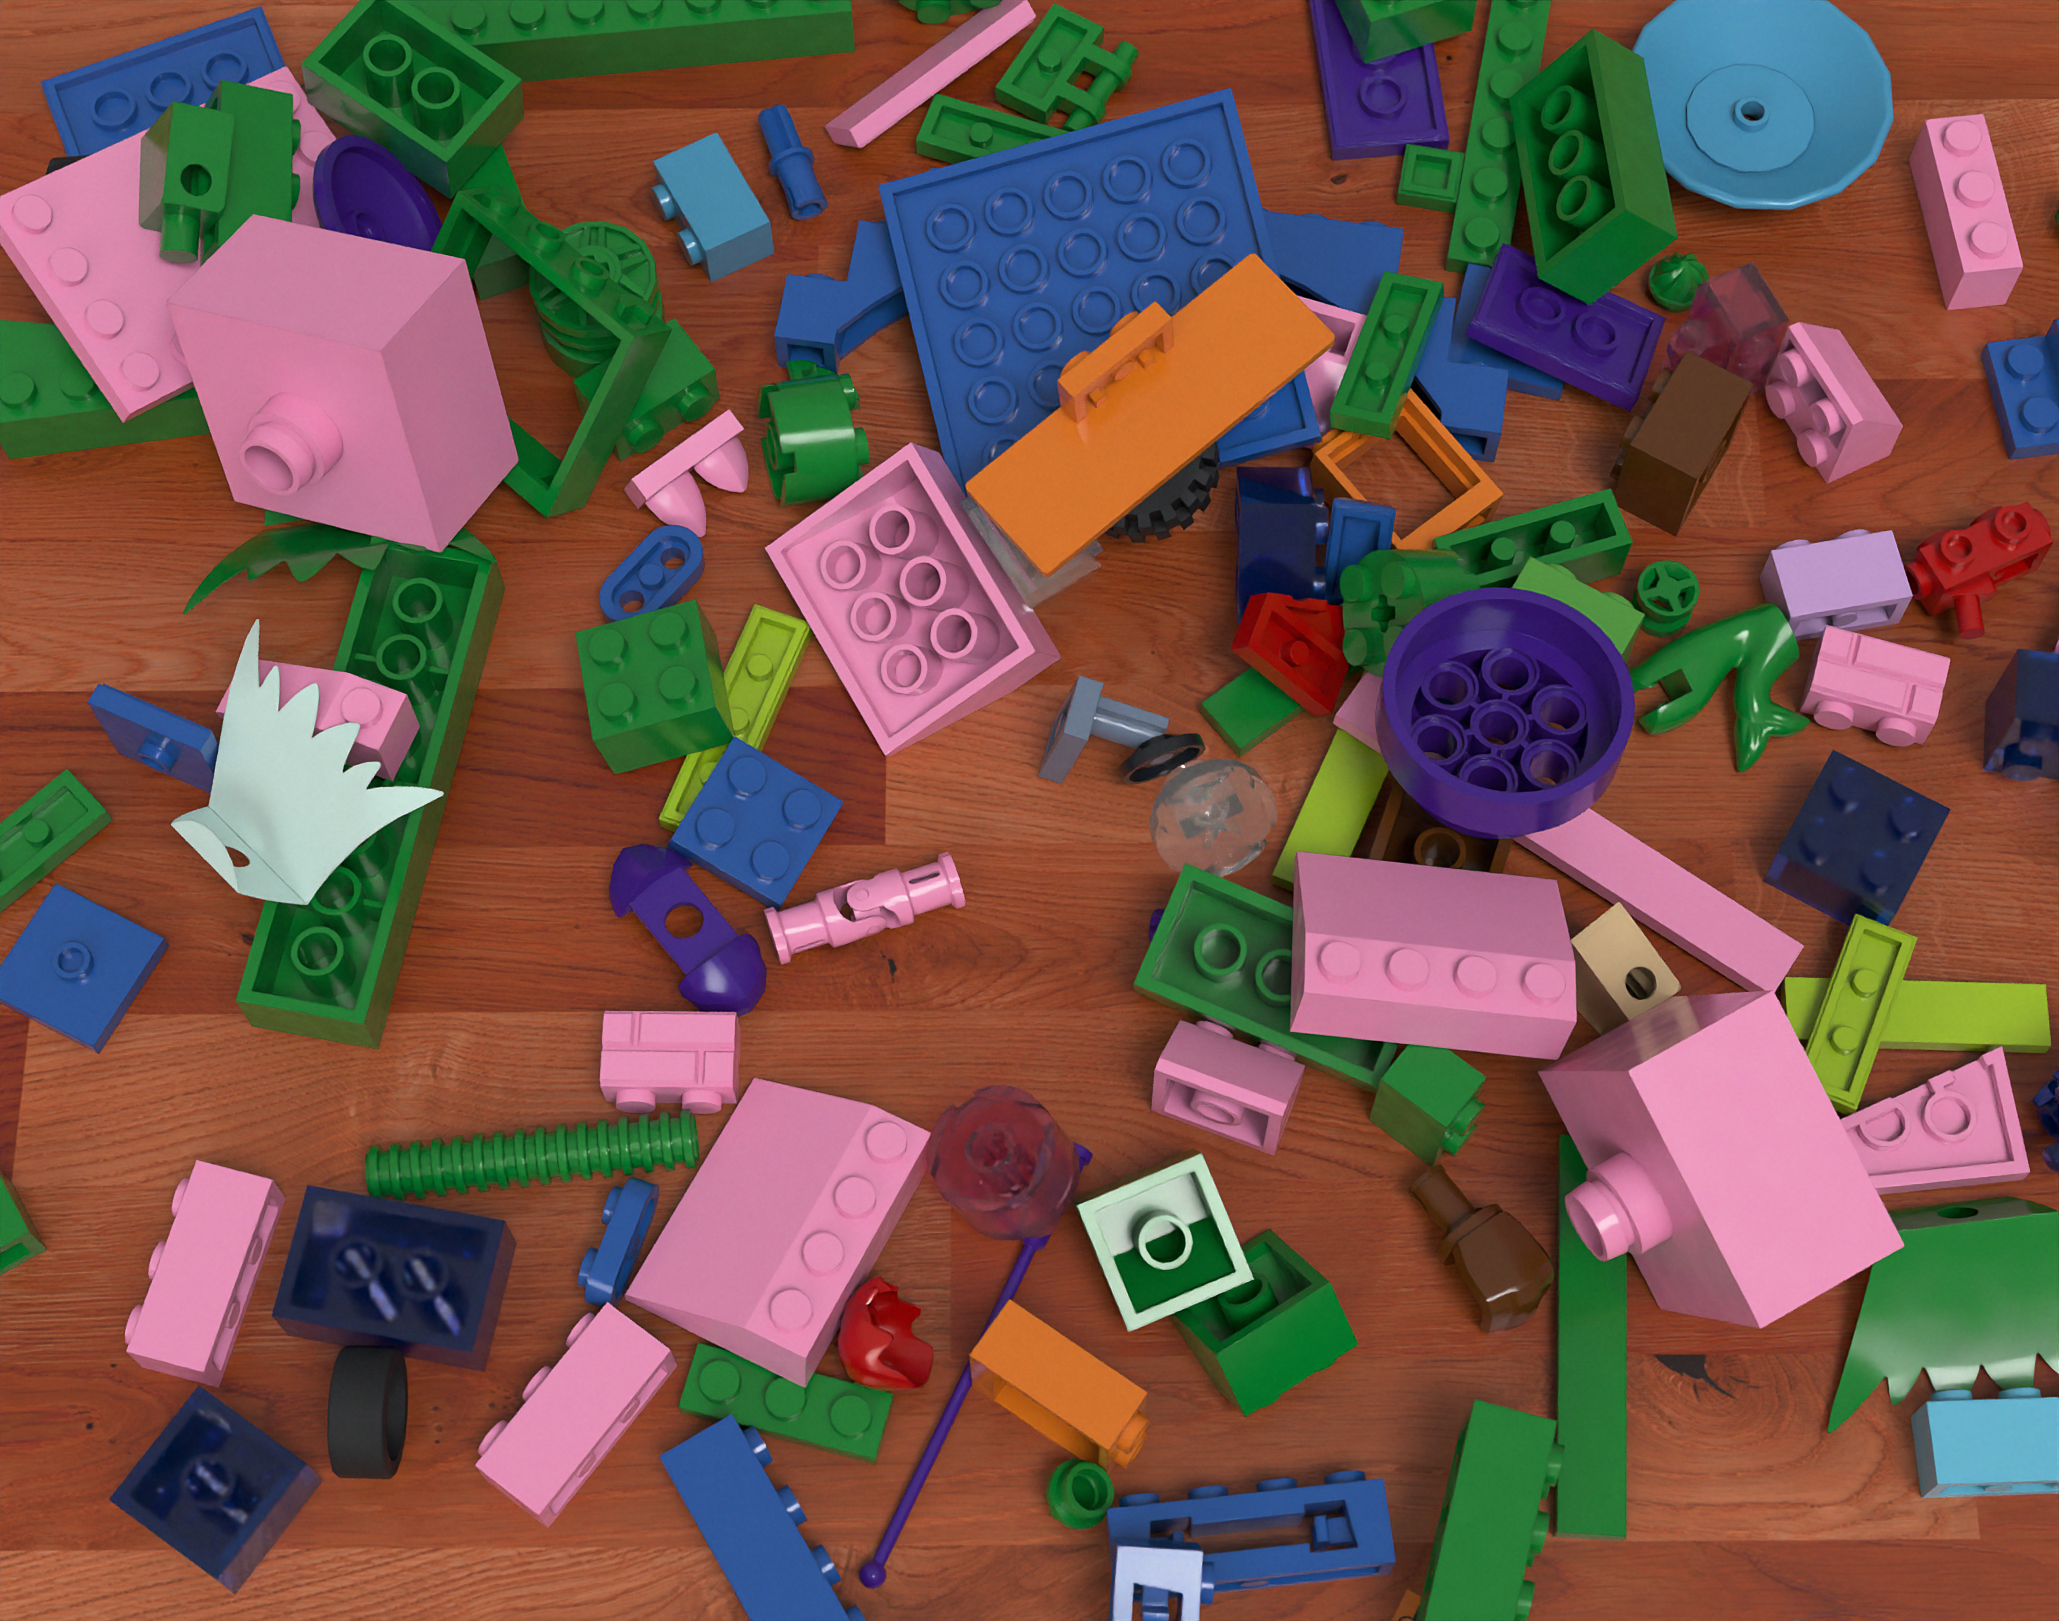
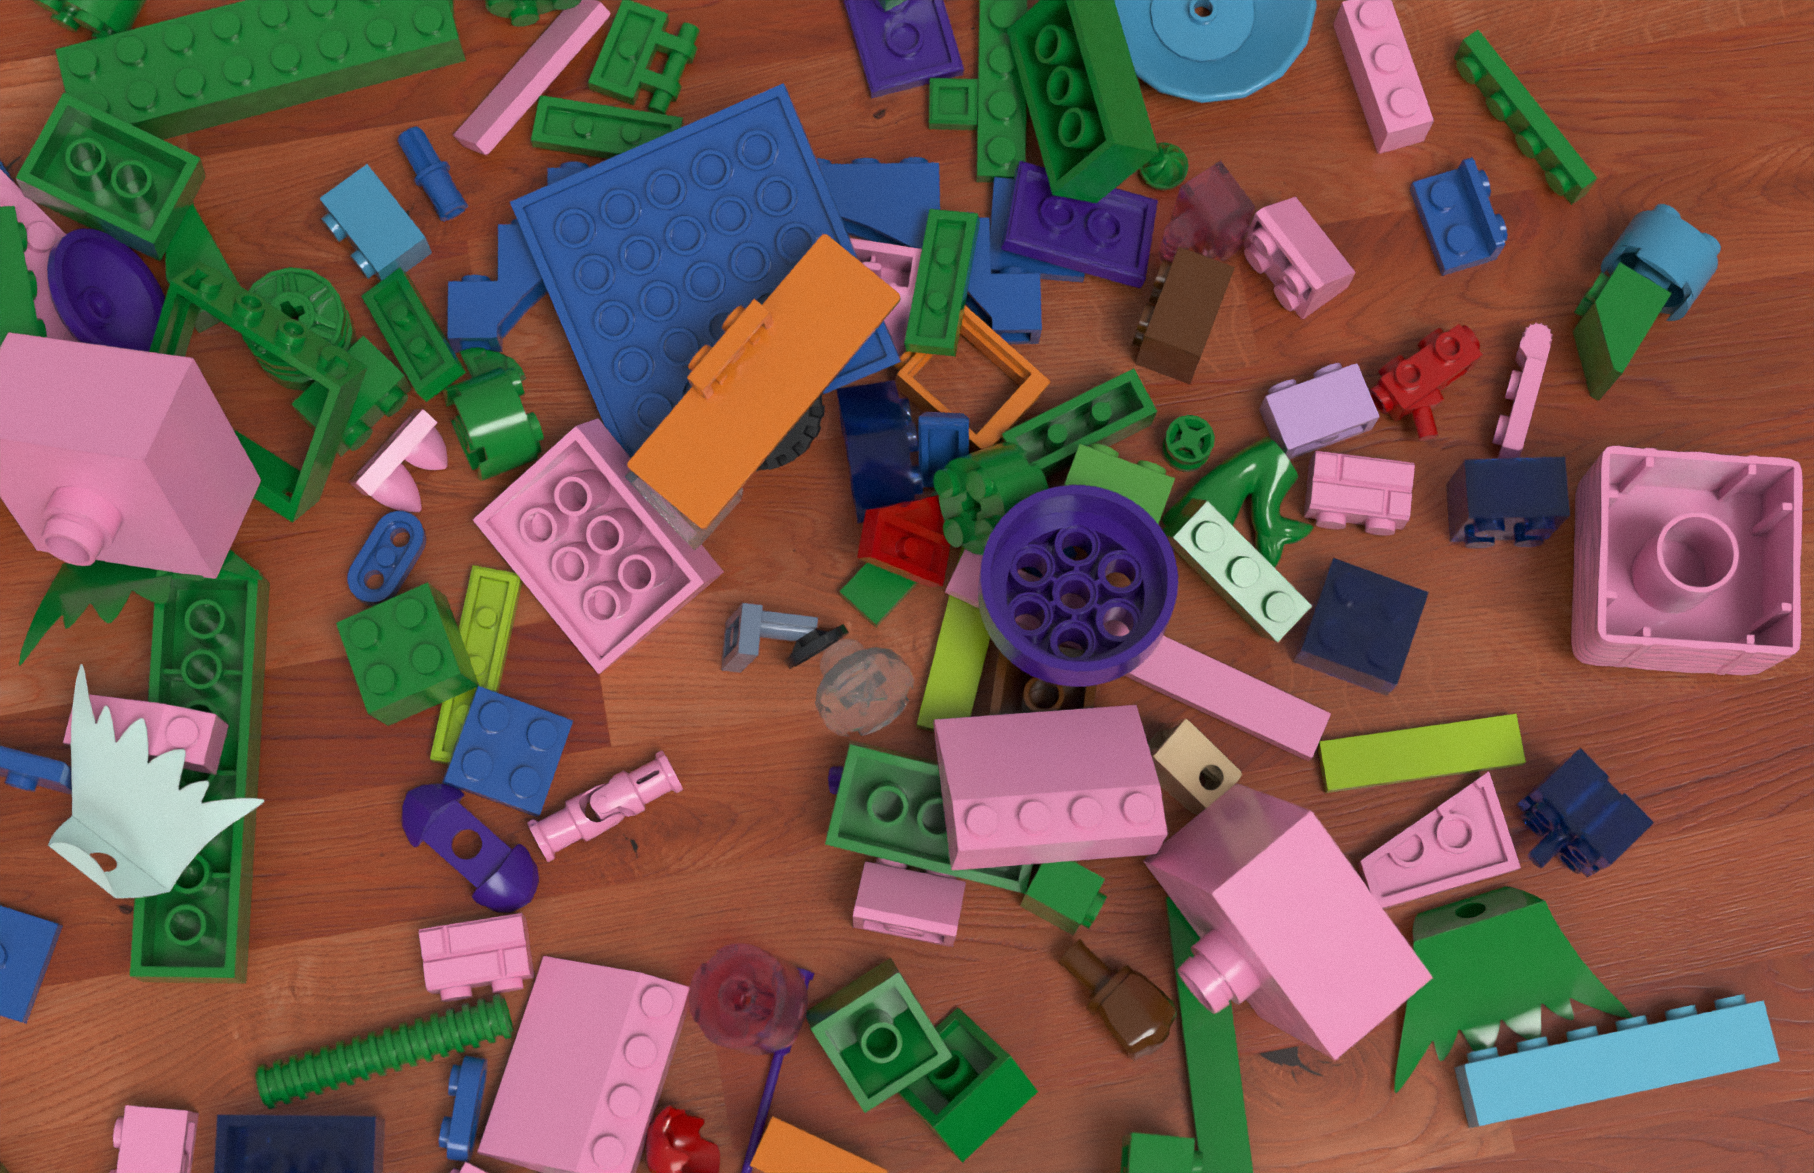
camera: 15 degrees left, 10 degrees up
lime tile [1804,914,1918,1115] -> none
none -> green plate [361,267,466,402]
none -> brick [1163,498,1312,642]

